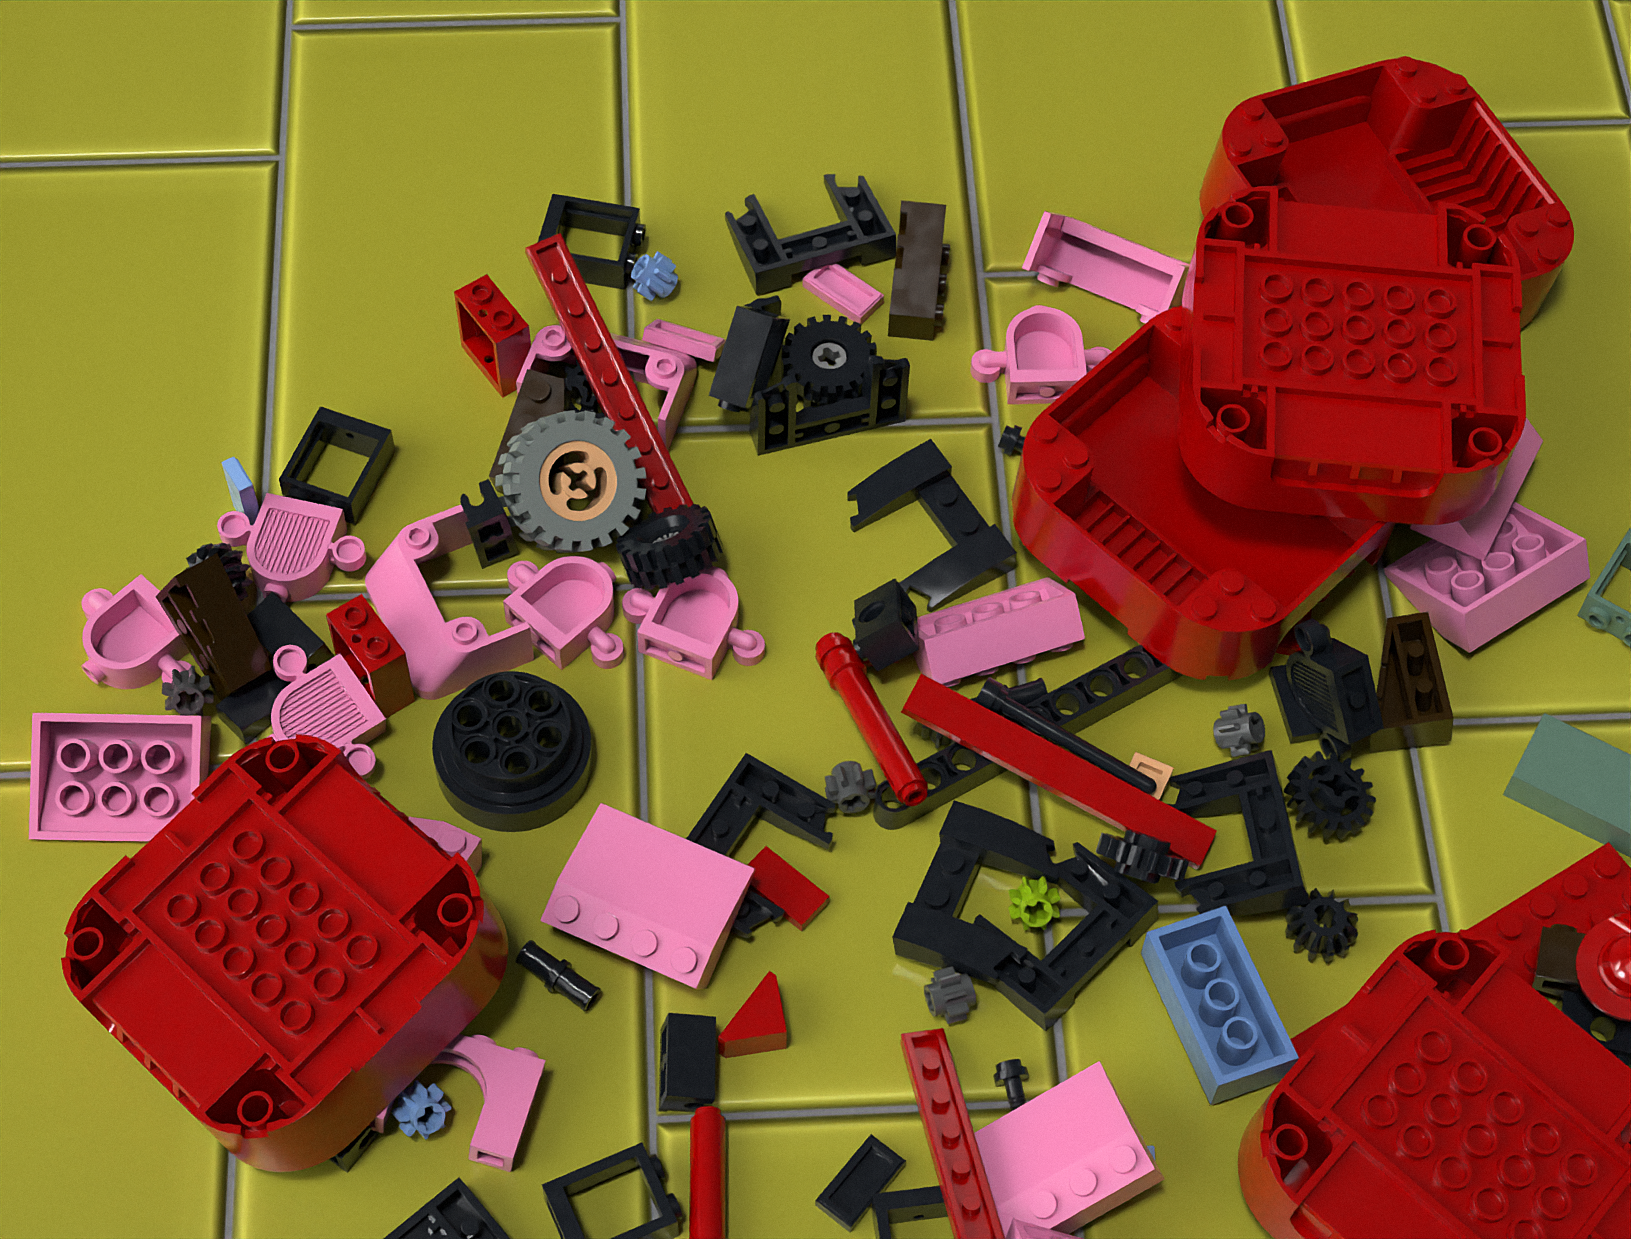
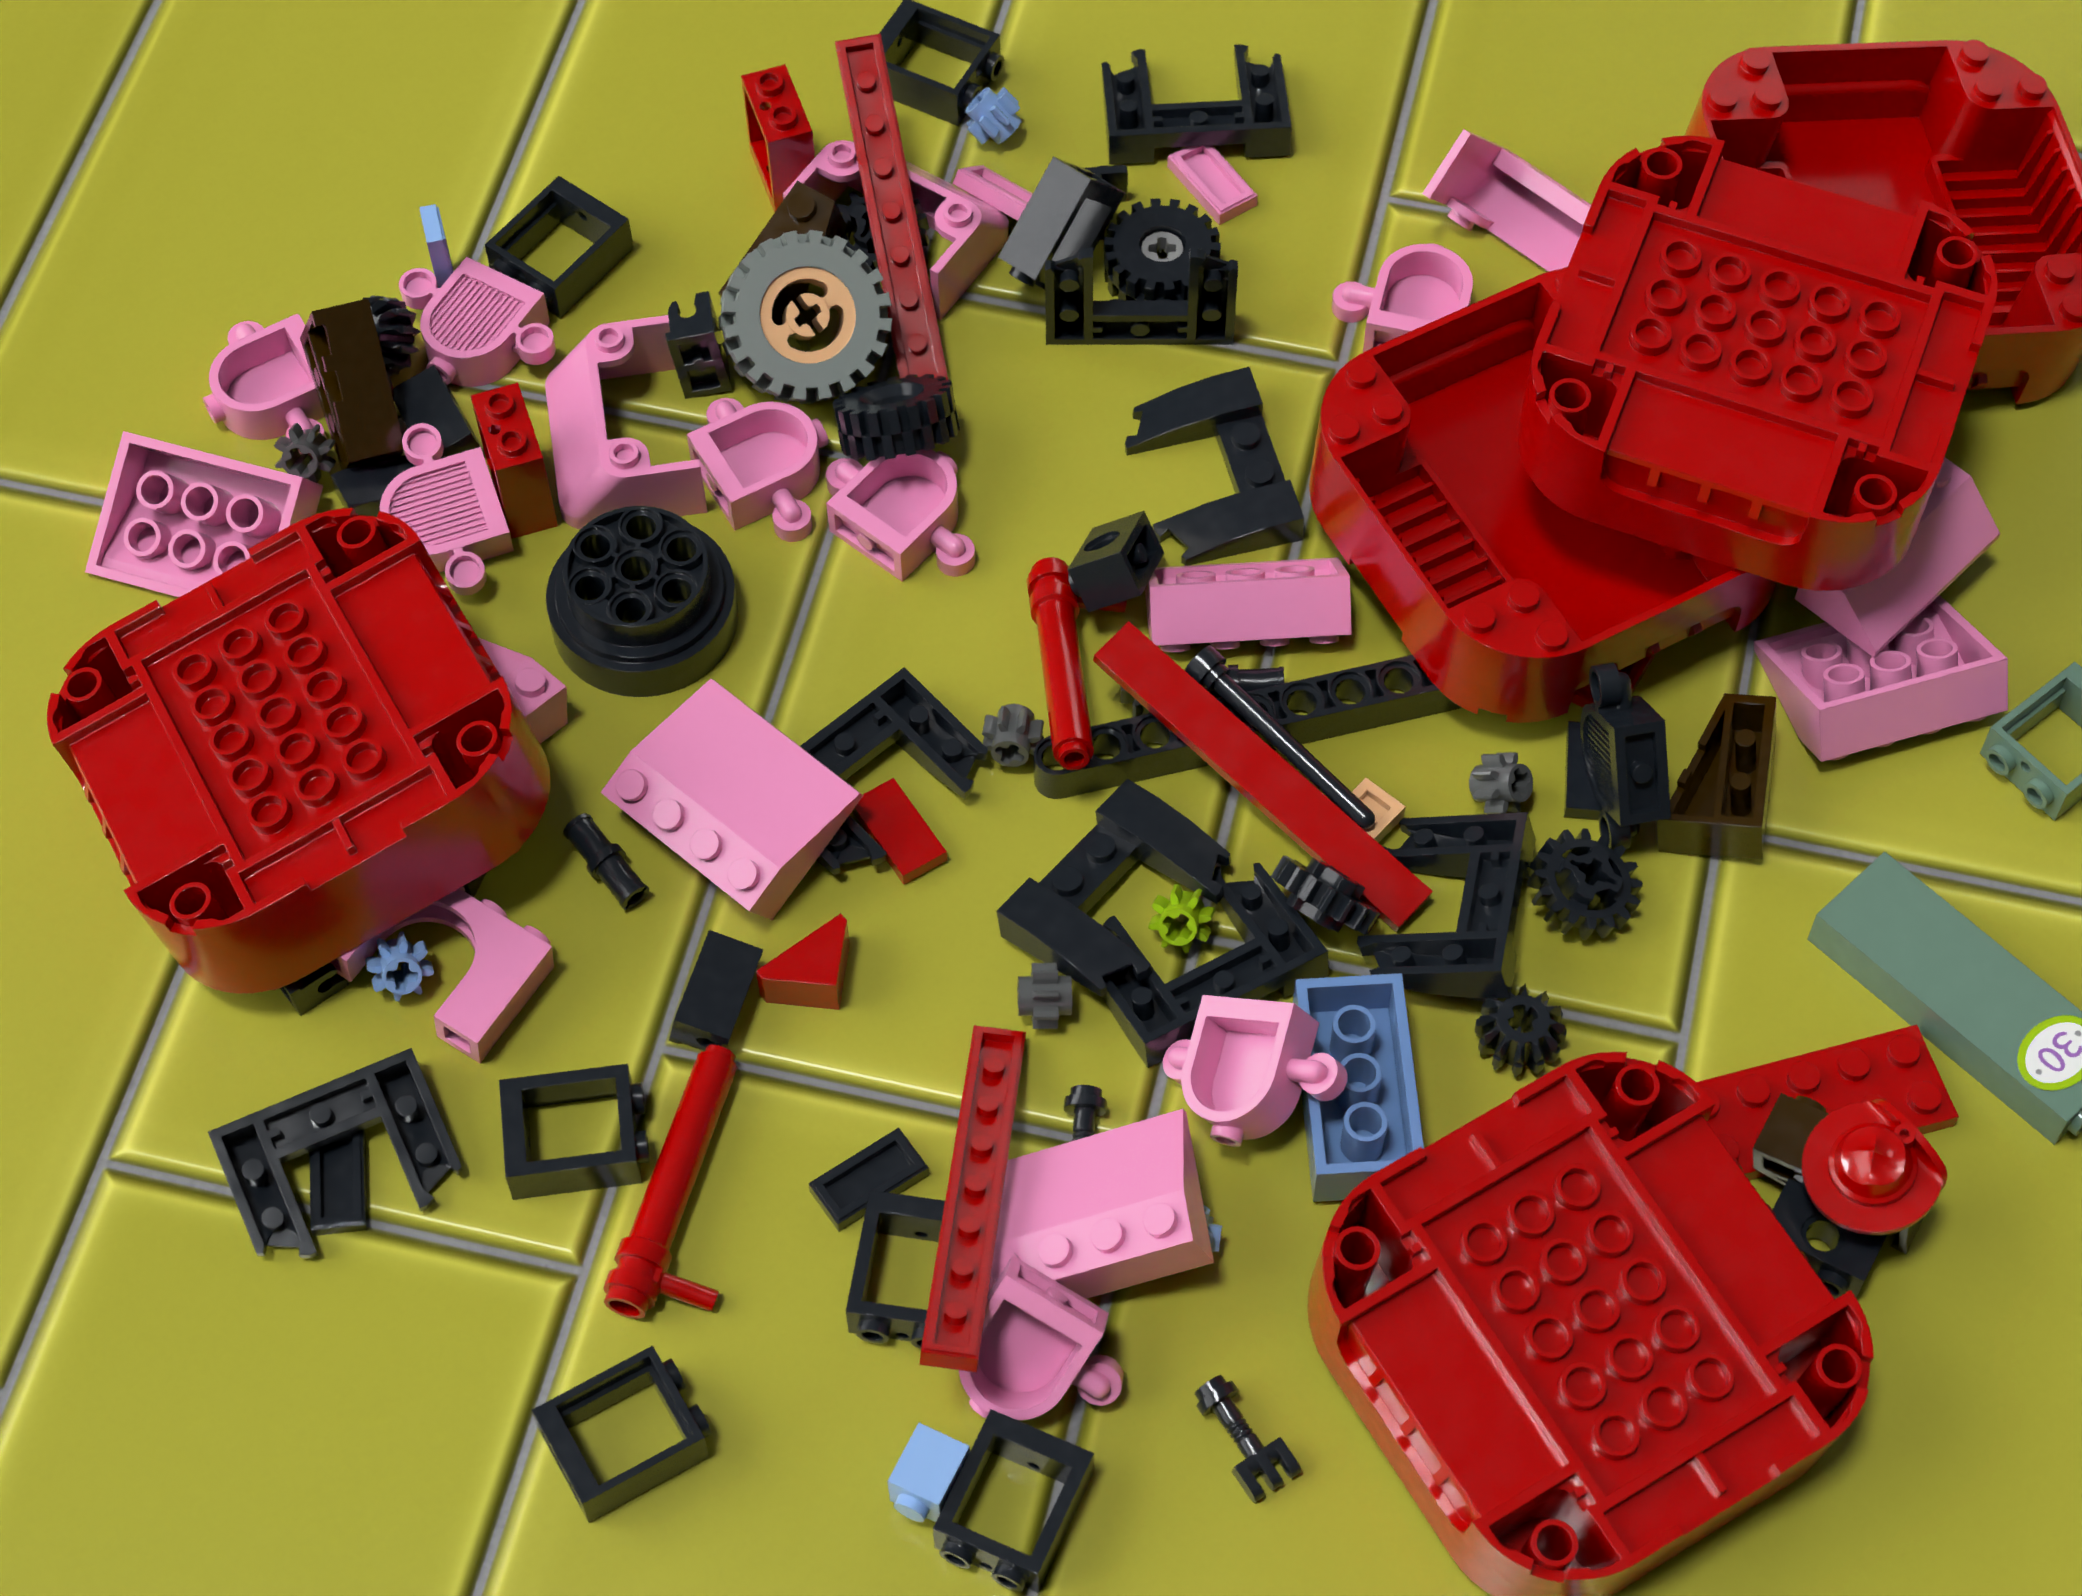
camera: 20 degrees right, 0 degrees up
dark brown wedge [888,200,950,341] -> none
none -> bright pink piece [1163,995,1348,1146]

